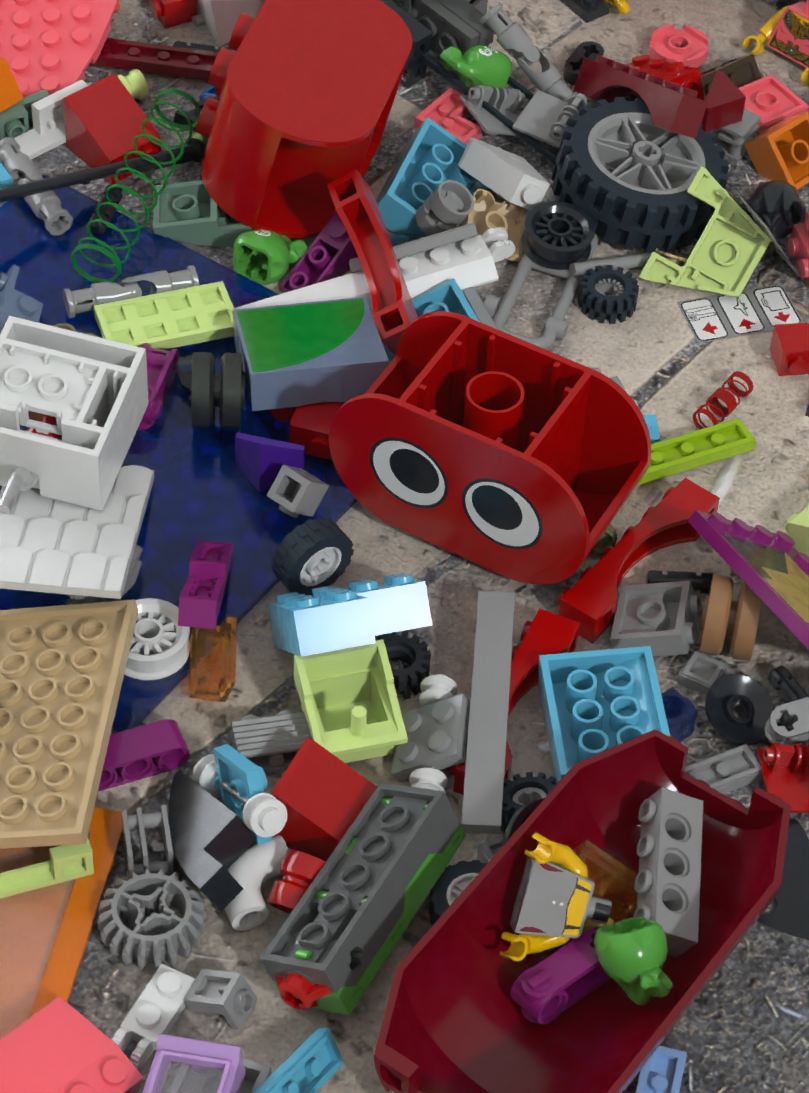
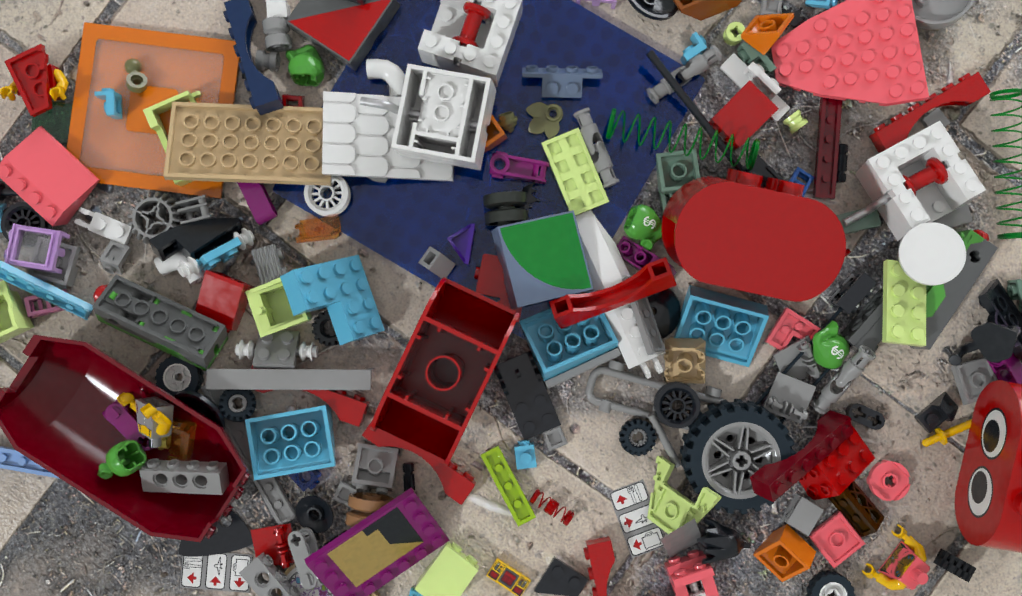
camera: 85 degrees right, 40 degrees up
black axle [88,184,123,235] -> none
magenta slope [178,540,234,629] -> none
red wheel [267,849,326,914] -> none
black wheel [271,517,354,596] -> none
light grey wheel [416,180,474,236] -> none
white slope [458,137,550,210] -> none
tan plant [658,250,687,267] -> none
dark red slope [701,70,746,133] -> none

